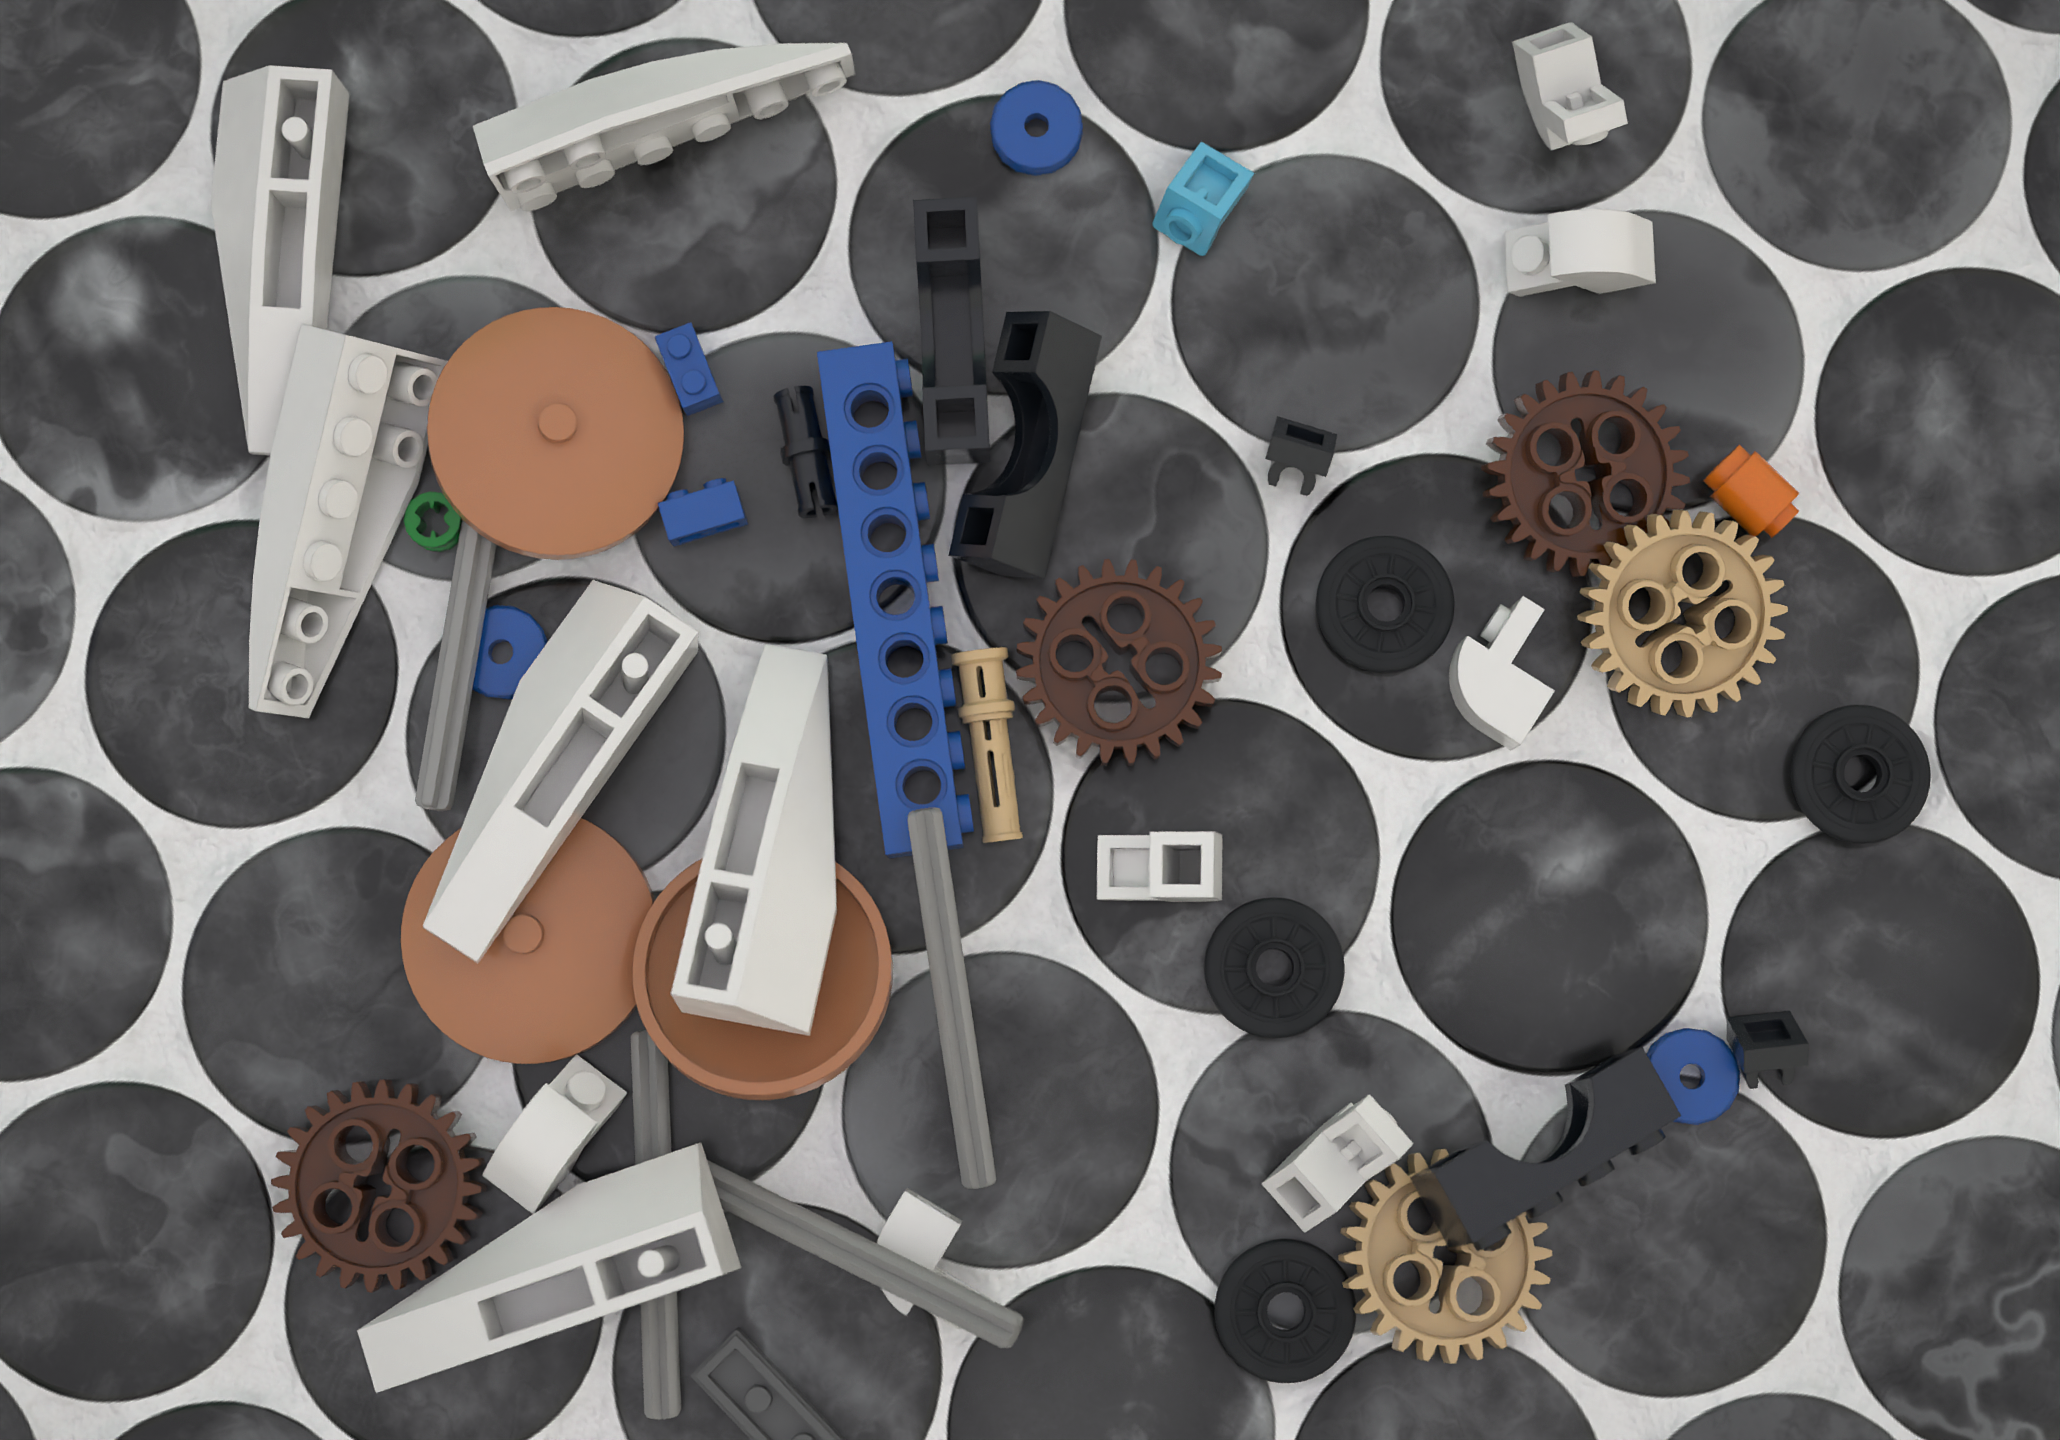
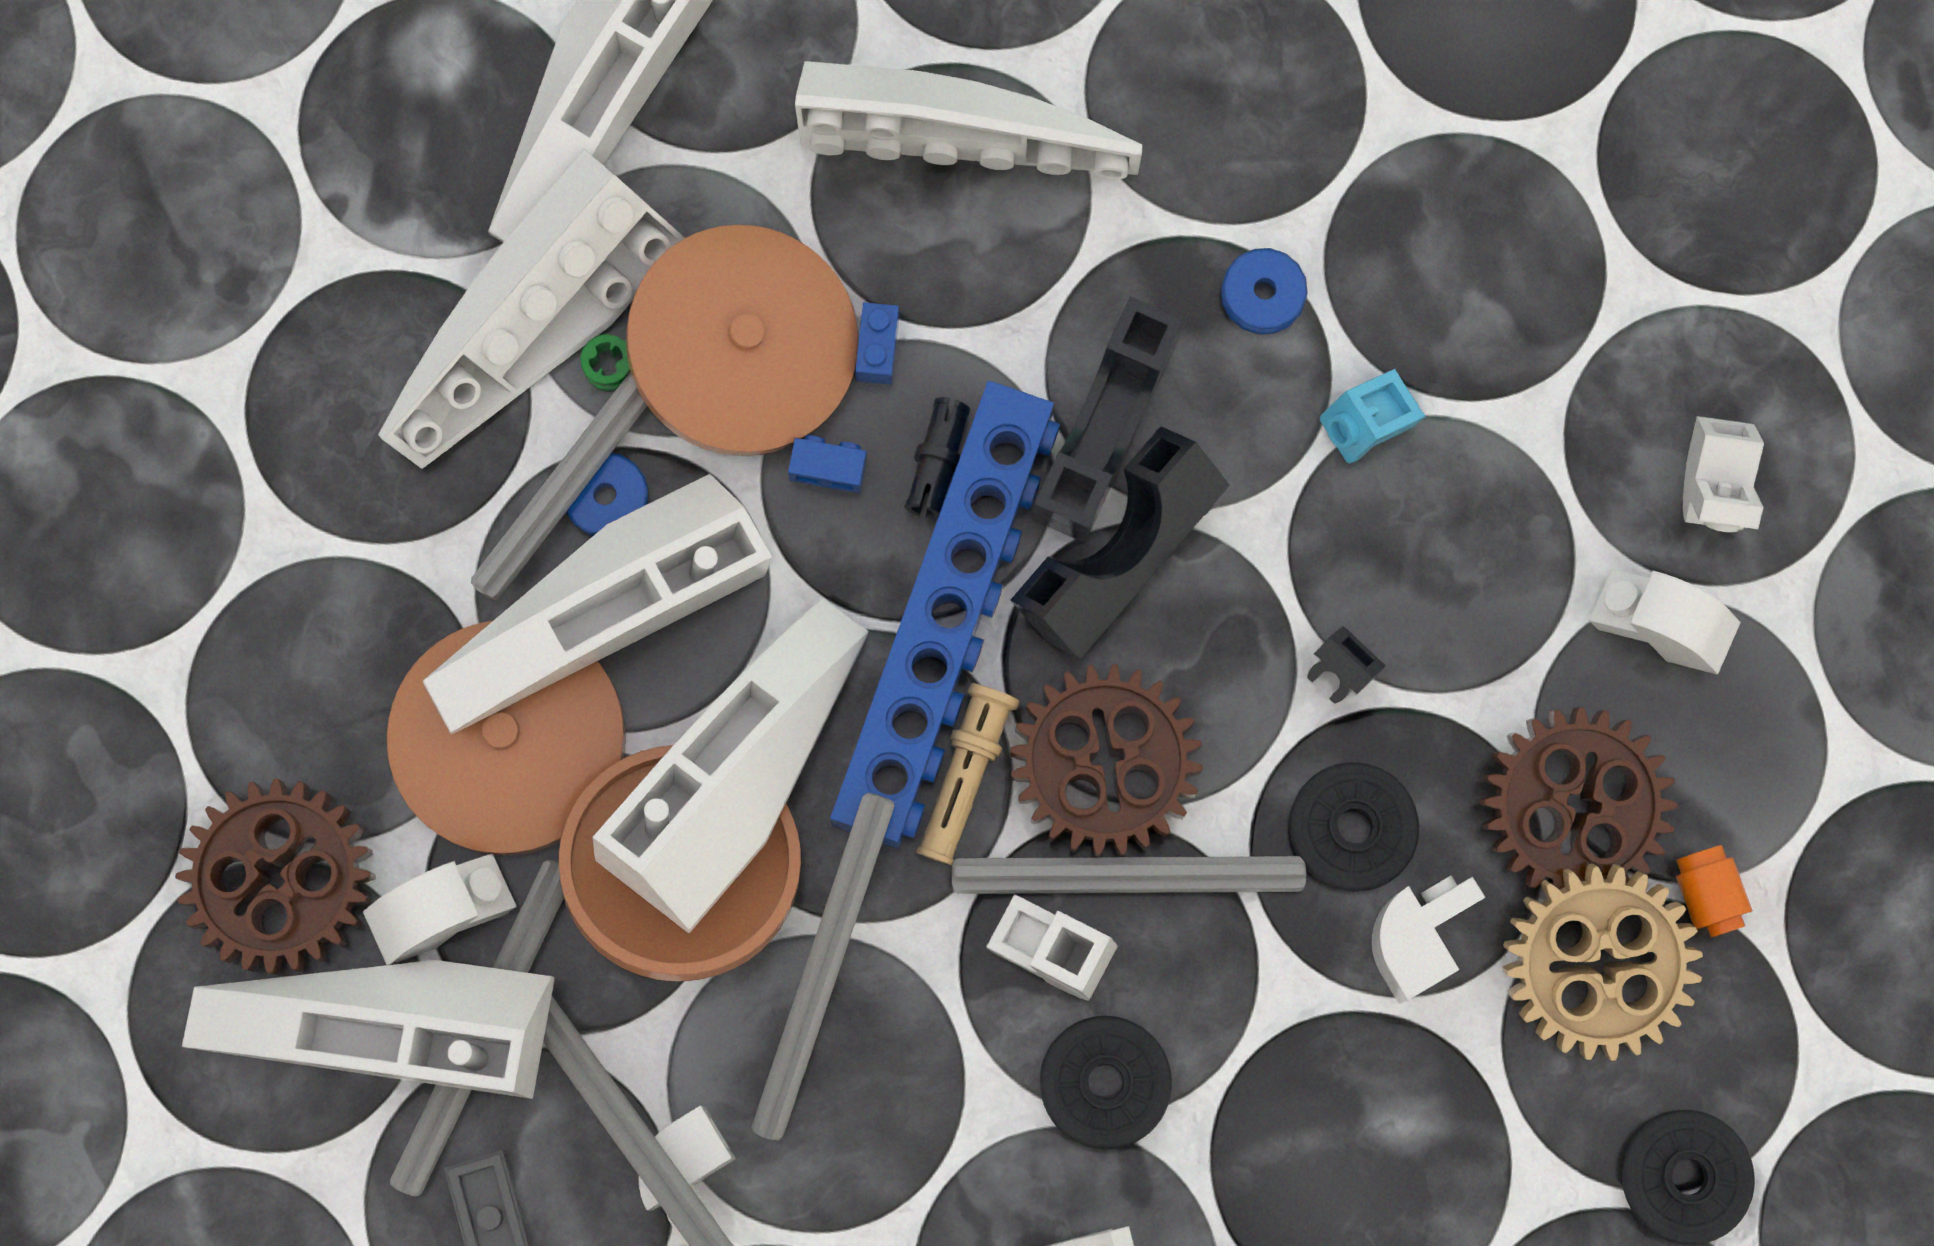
camera: 25 degrees right, 5 degrees down
none -> light grey axle [952,856,1306,894]

